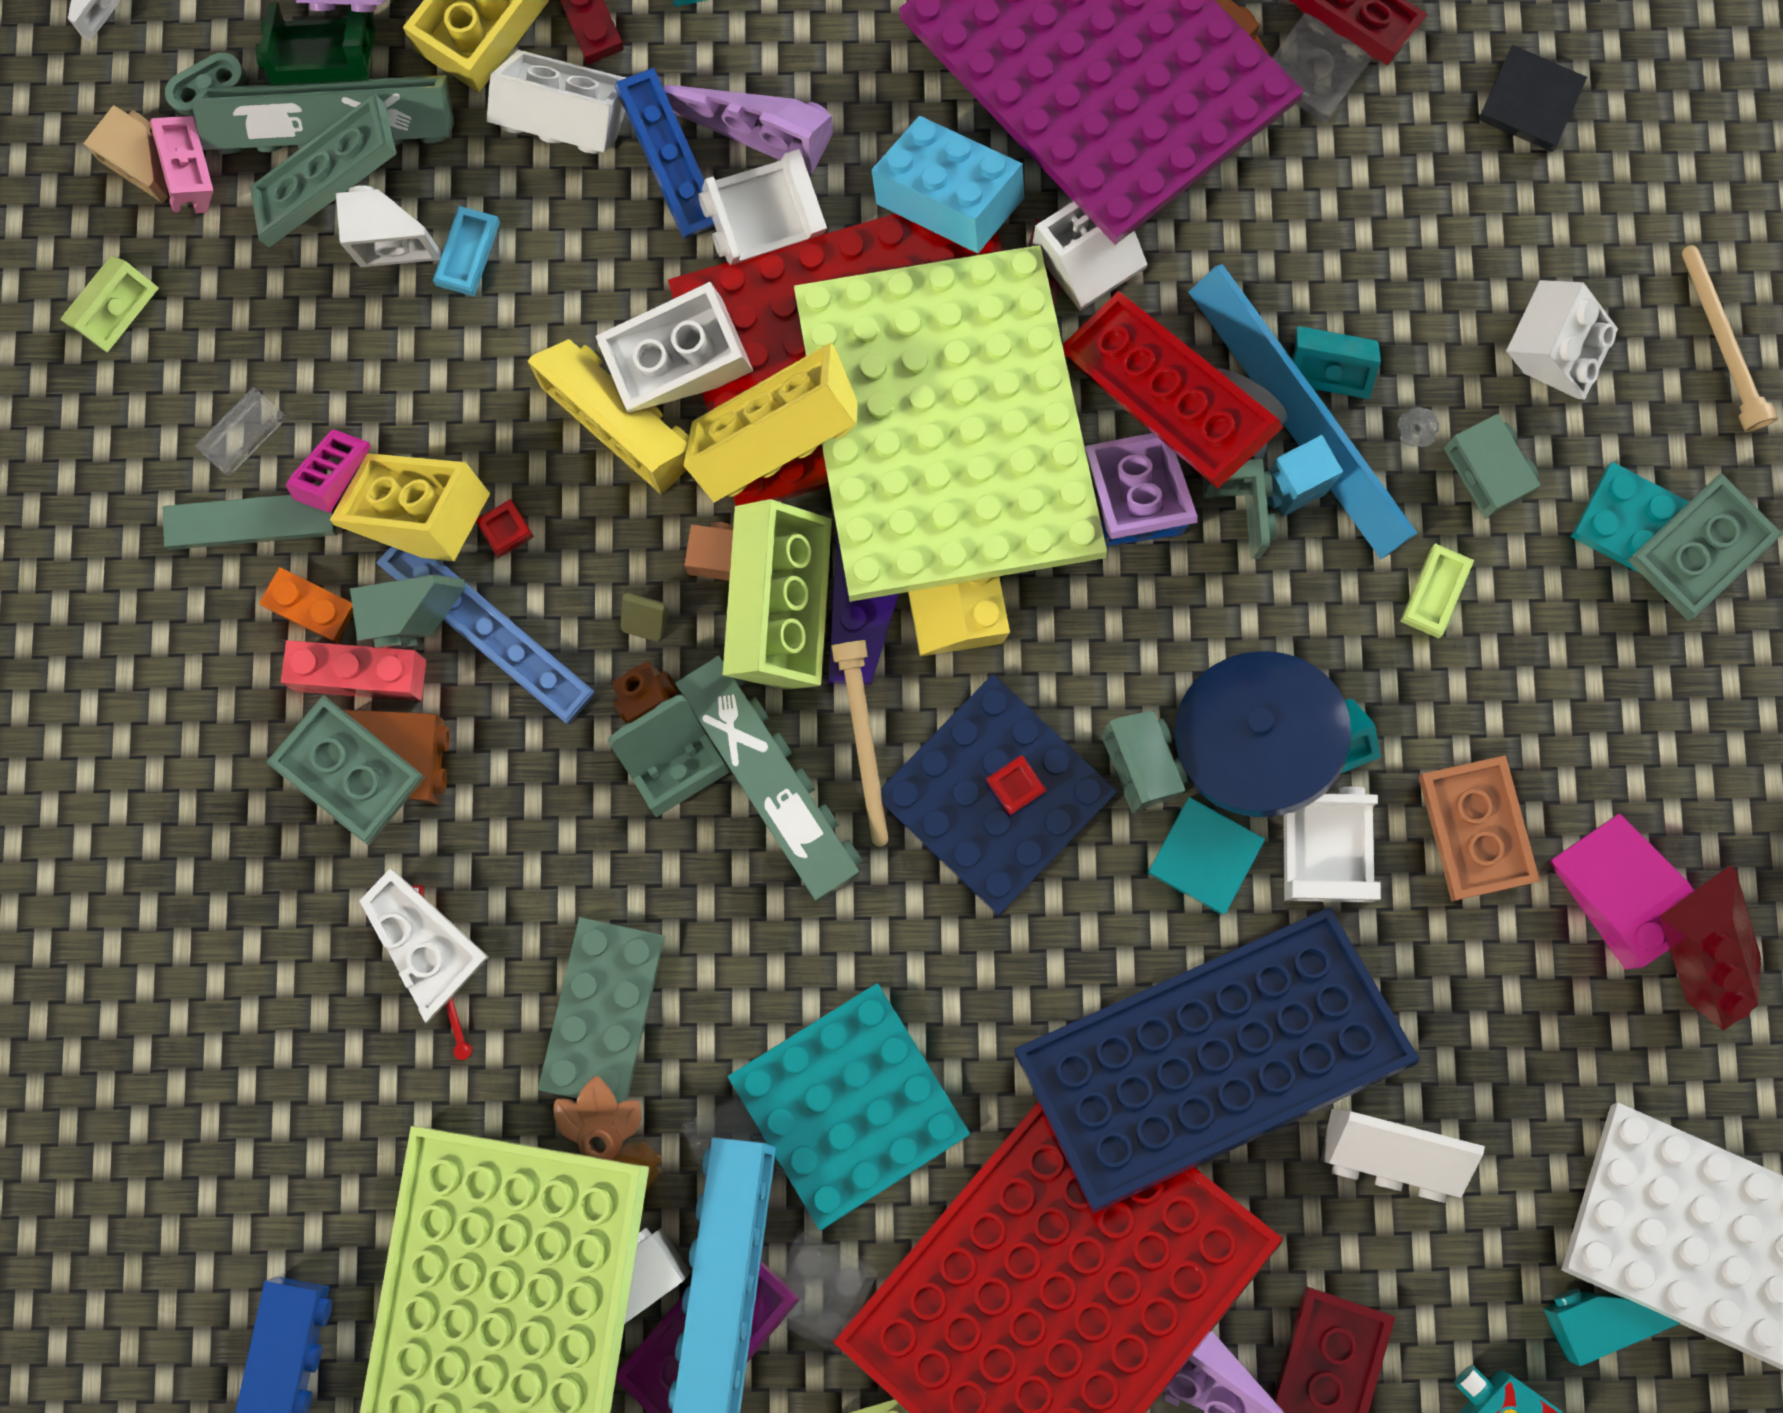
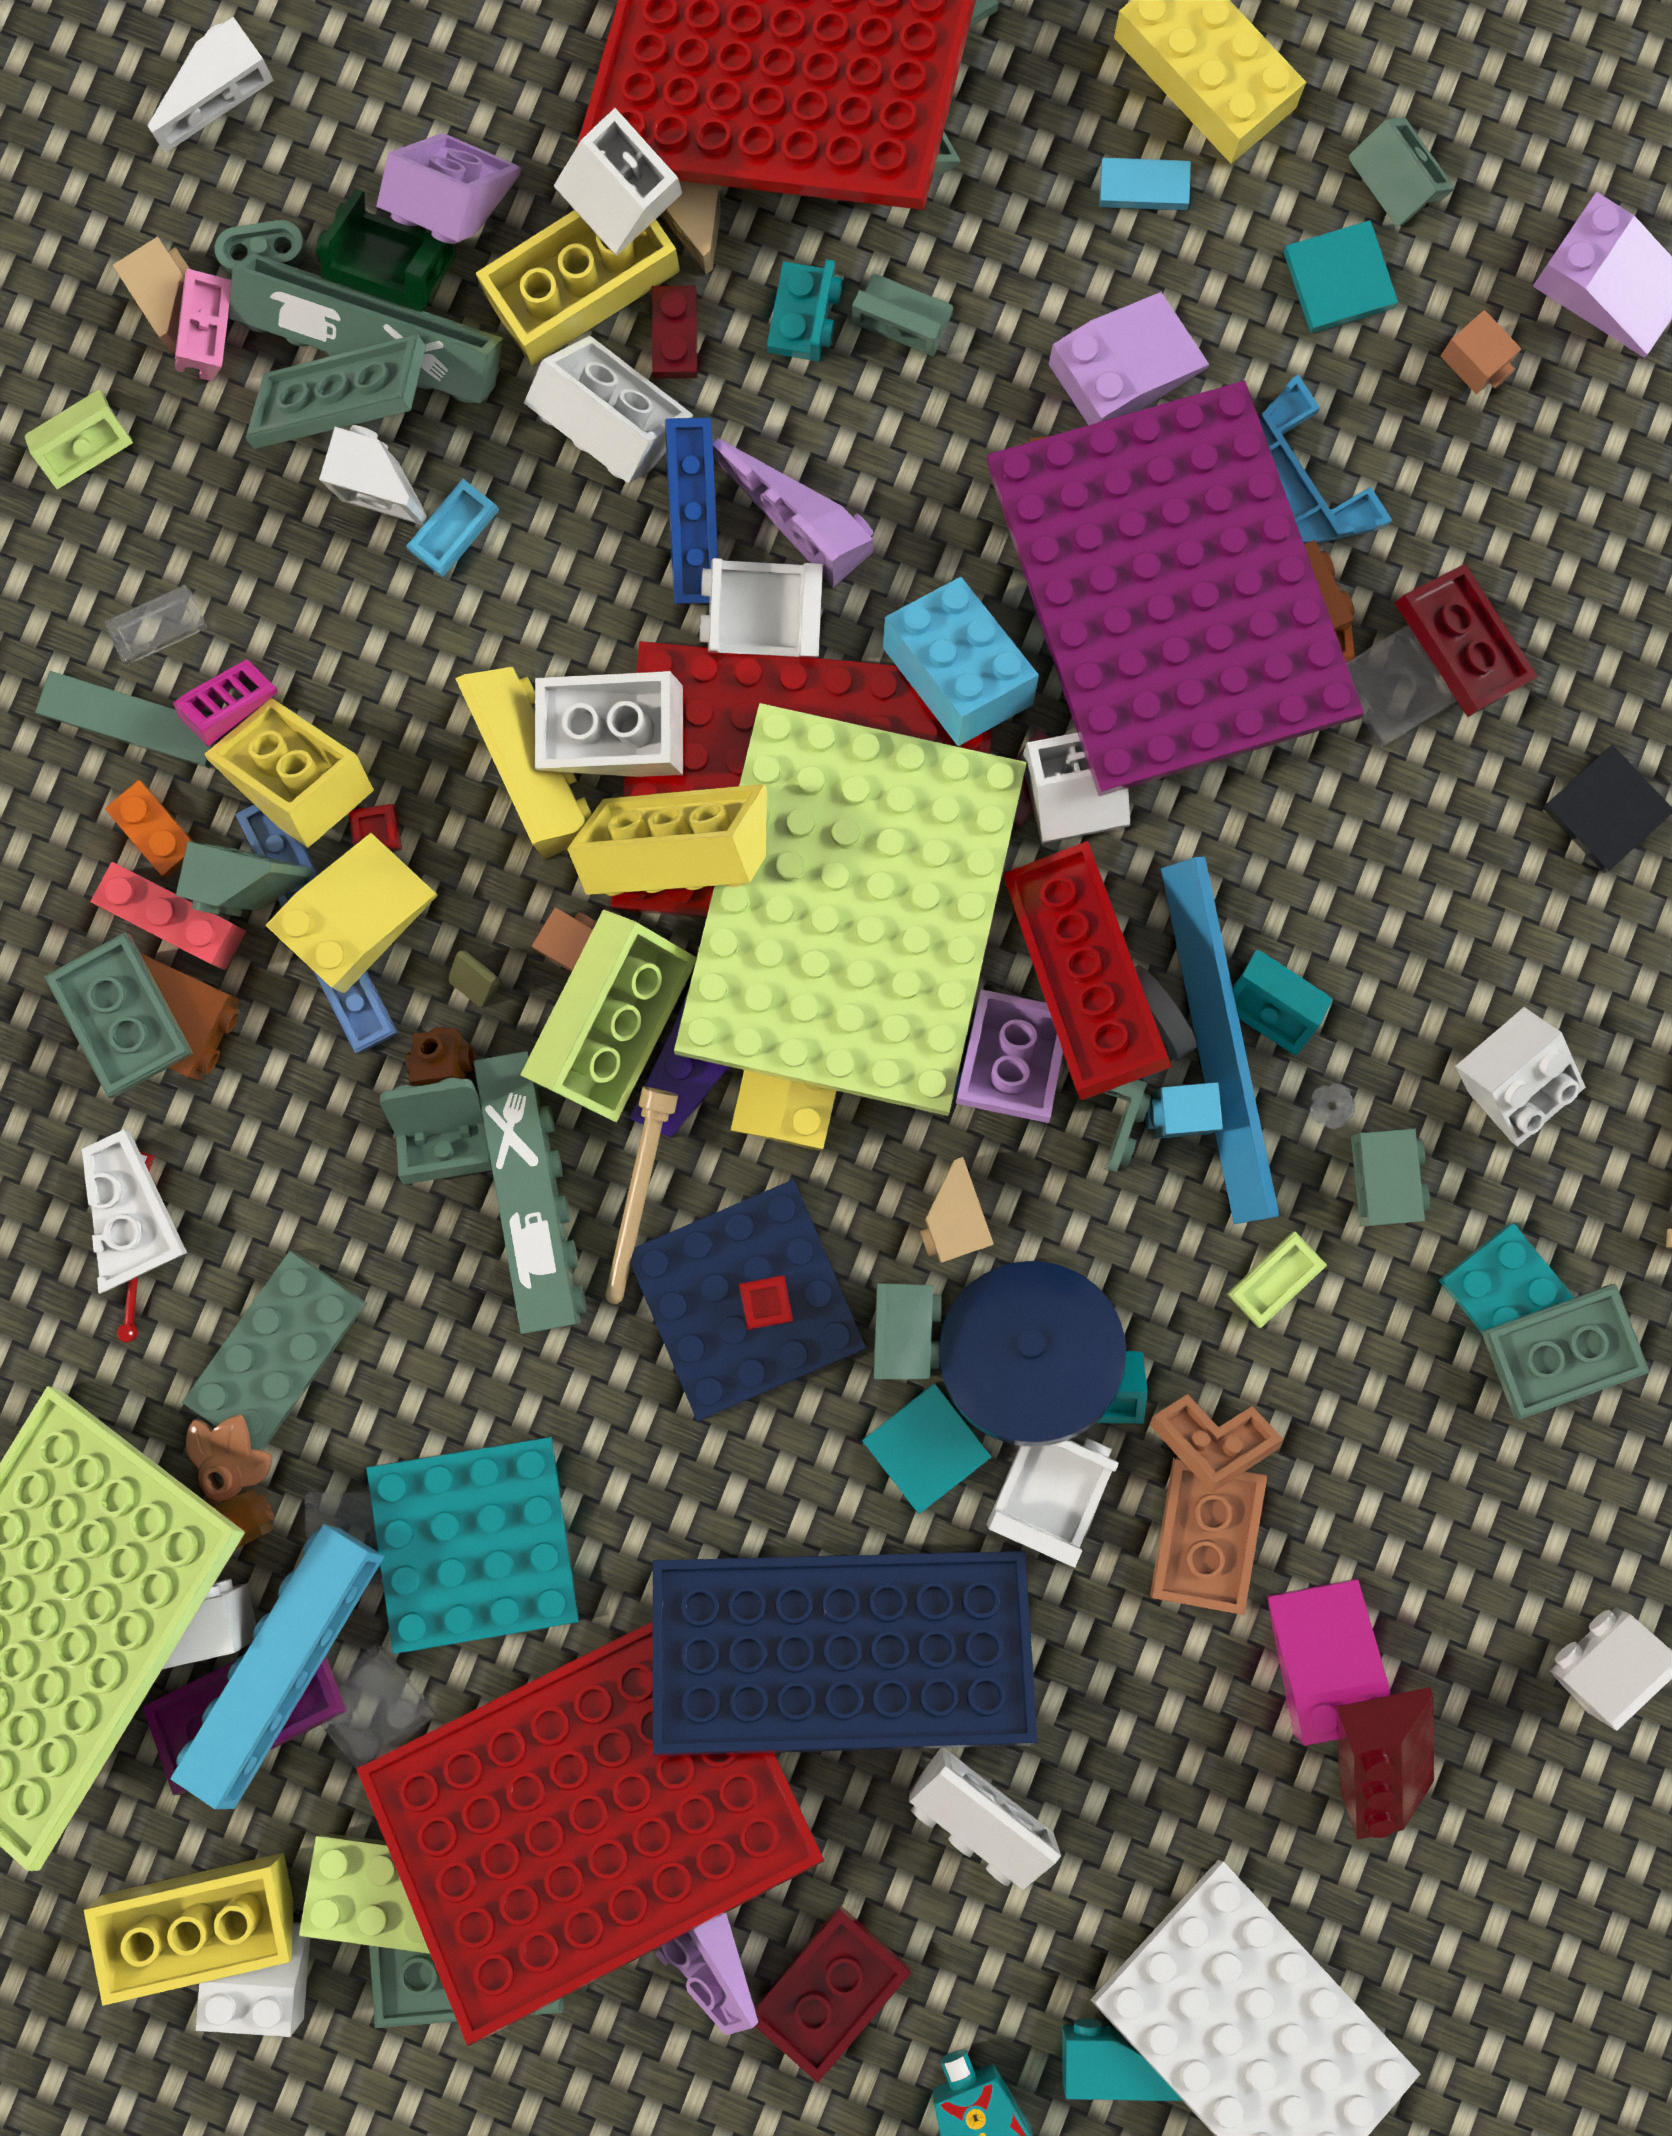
camera: 30 degrees right, 5 degrees up
none -> light yellow slope [265,833,438,994]
none -> tan slope [920,1157,994,1263]
none -> nougat plate [1150,1394,1283,1493]

